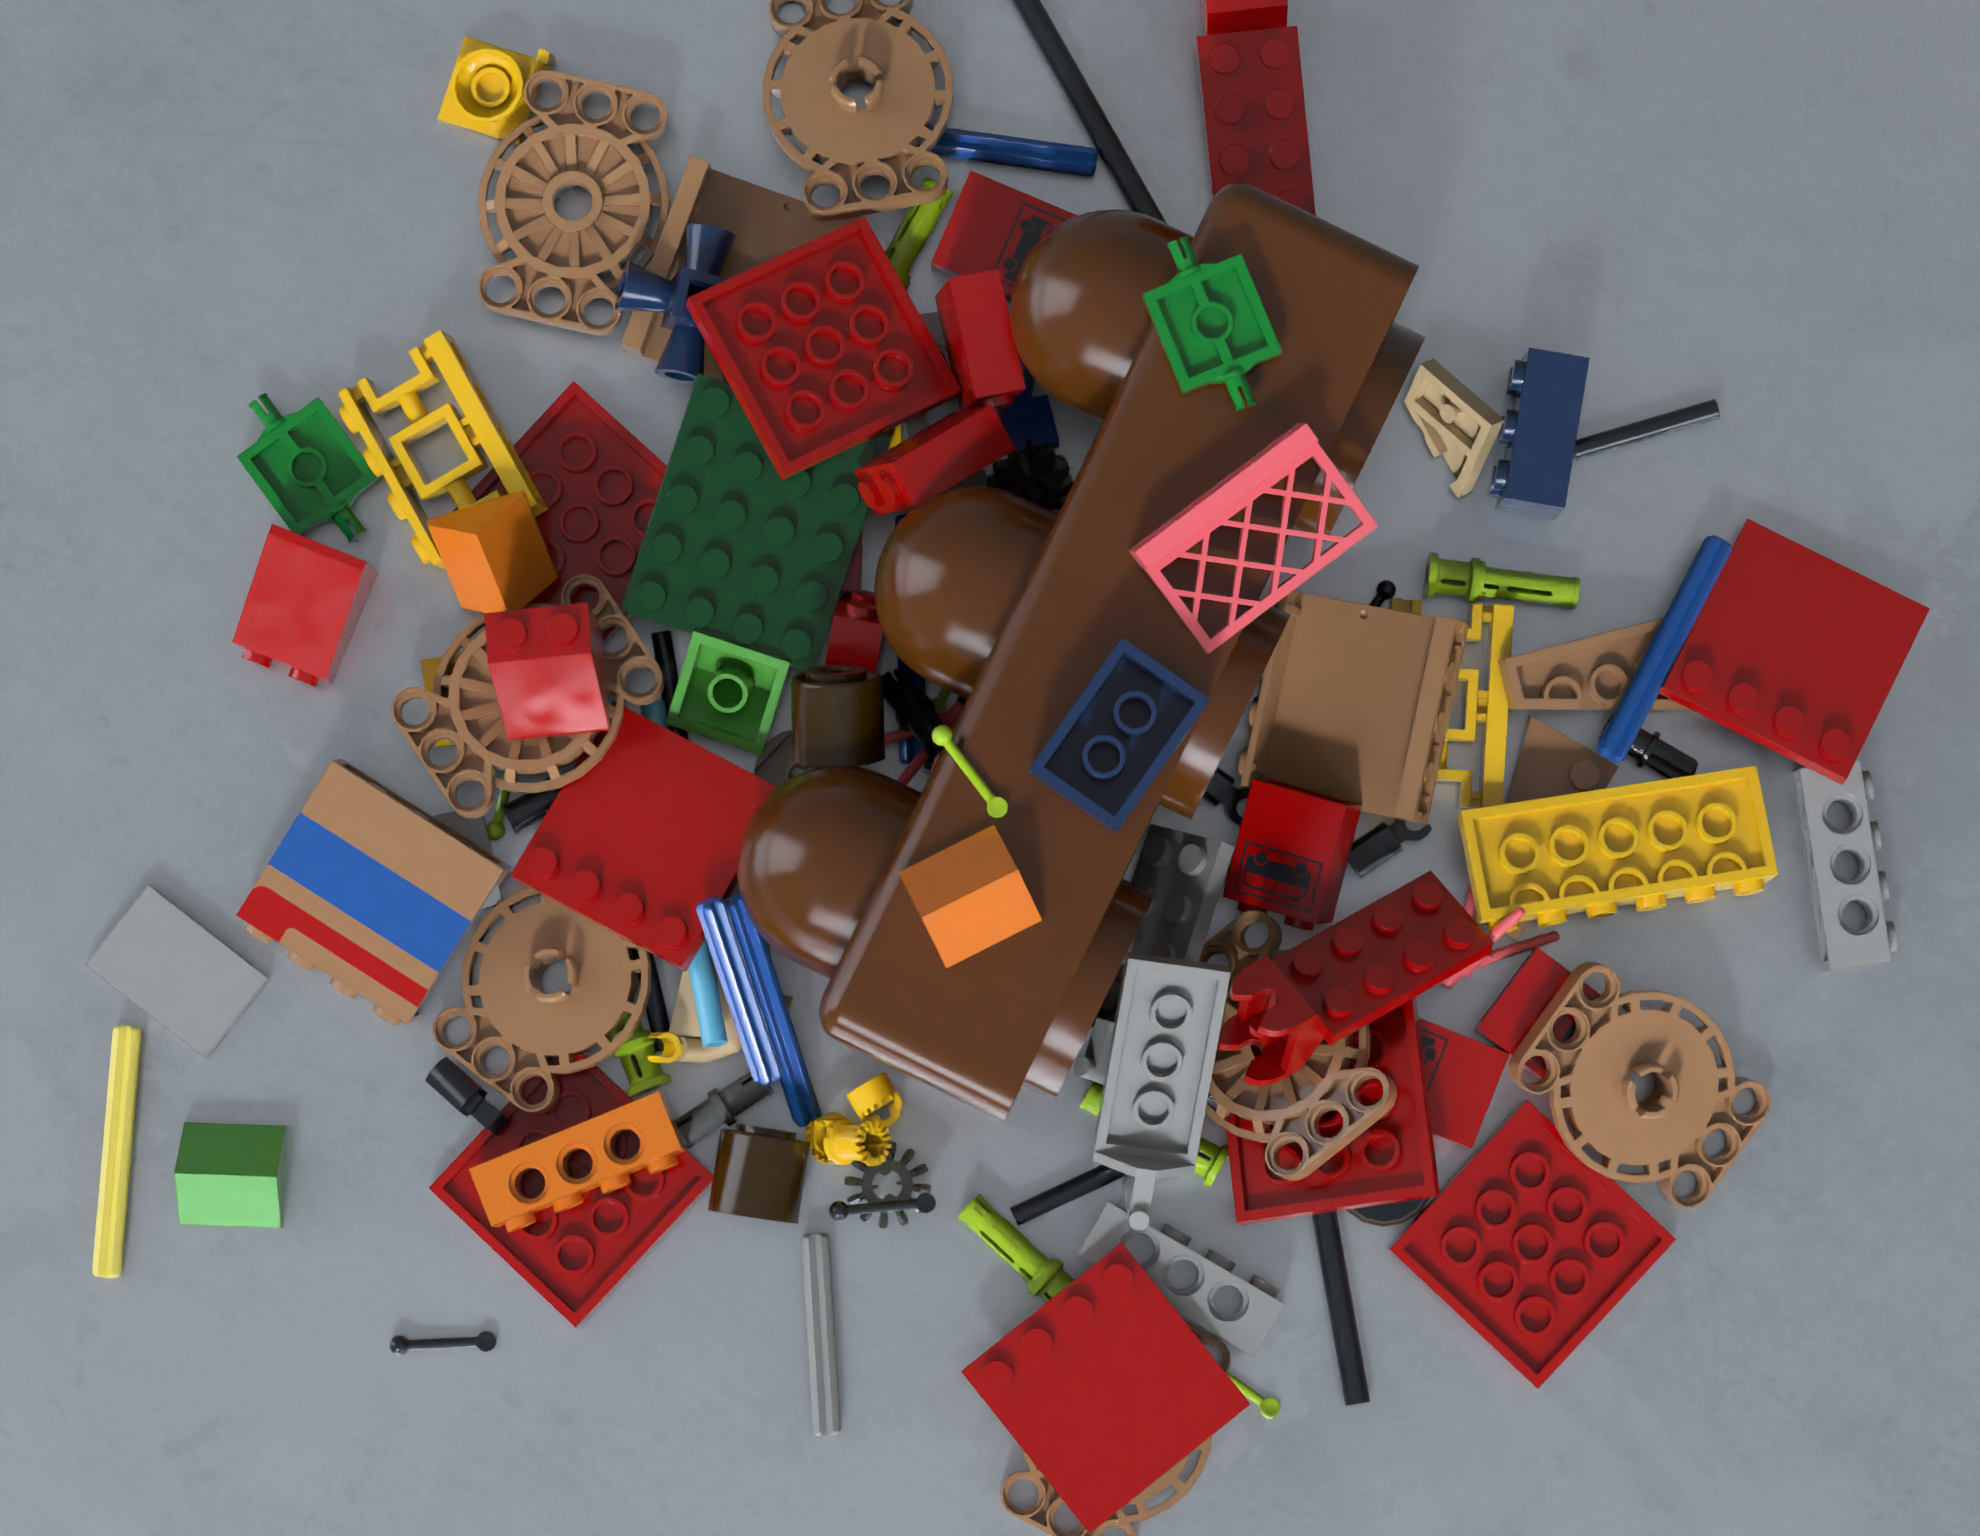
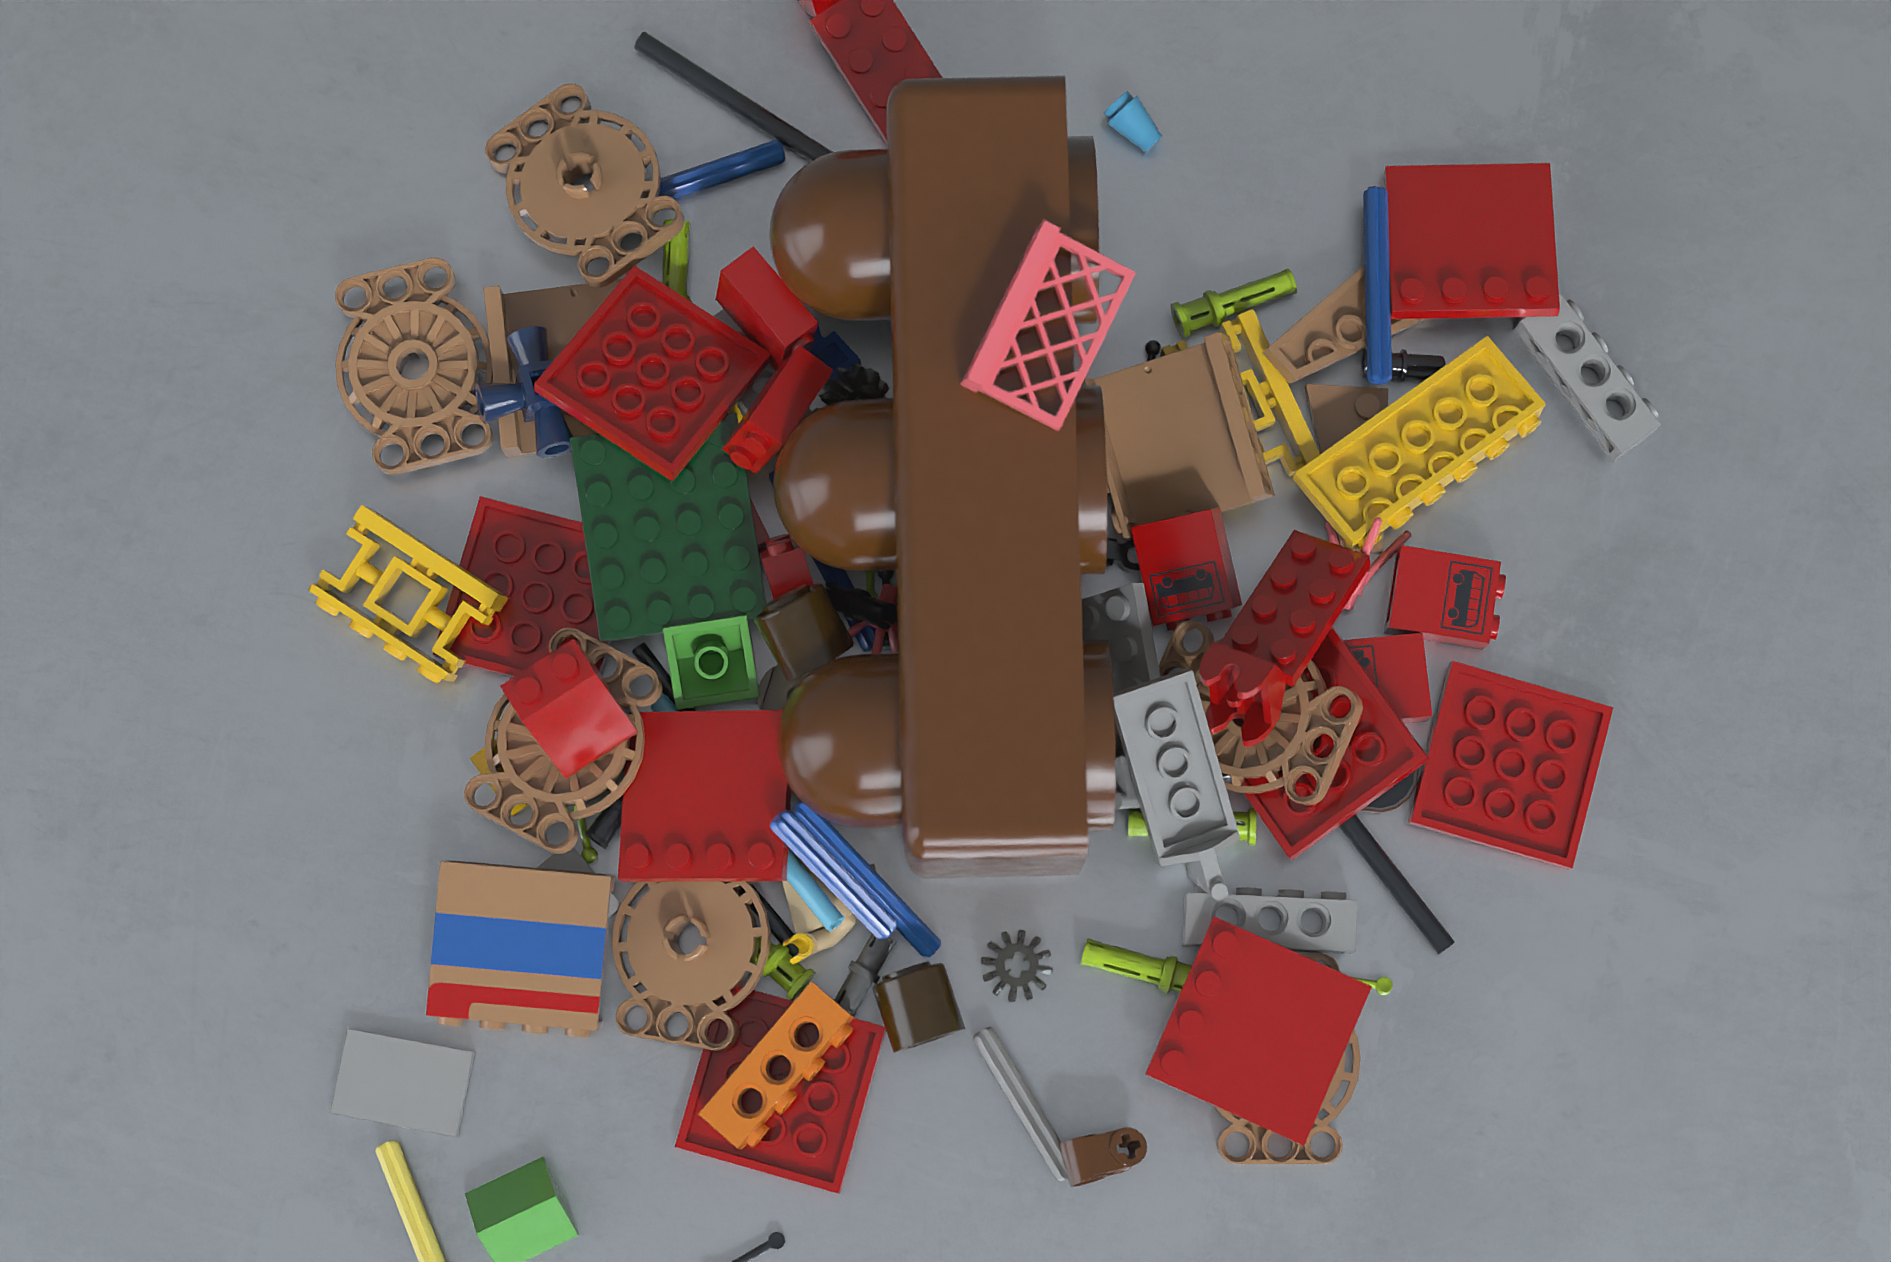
camera: 30 degrees left, 5 degrees down
red slope [232,524,378,688] -> none
green plate [236,393,379,543] -> none
black bar [425,1057,510,1136] -> none
orange slope [427,489,558,613] -> none
yellow hat [437,36,556,145] -> none
yellow connector [804,1111,892,1166] -> none
black hinge [829,1193,936,1221] -> none
yellow connector [846,1072,903,1127] -> none
orange slope [898,825,1042,969] -> none
red brick [931,171,1078,304] -> none
lime hinge [932,725,1008,818] -> none
black bar [1010,1165,1125,1226] -> none
dark blue brick [1028,638,1210,835] -> none
green plate [1142,236,1282,412] -> none
black bar [1348,818,1432,878] -> none
tan wing [1404,358,1504,498] -> none
dark blue brick [1489,347,1590,520] -> none
medium nougat piece [1508,962,1771,1208] -> none
black bar [1573,399,1720,461] -> none
none -> reddish brown piece [1059,1127,1147,1187]
none -> dark azure cone [1104,91,1163,152]

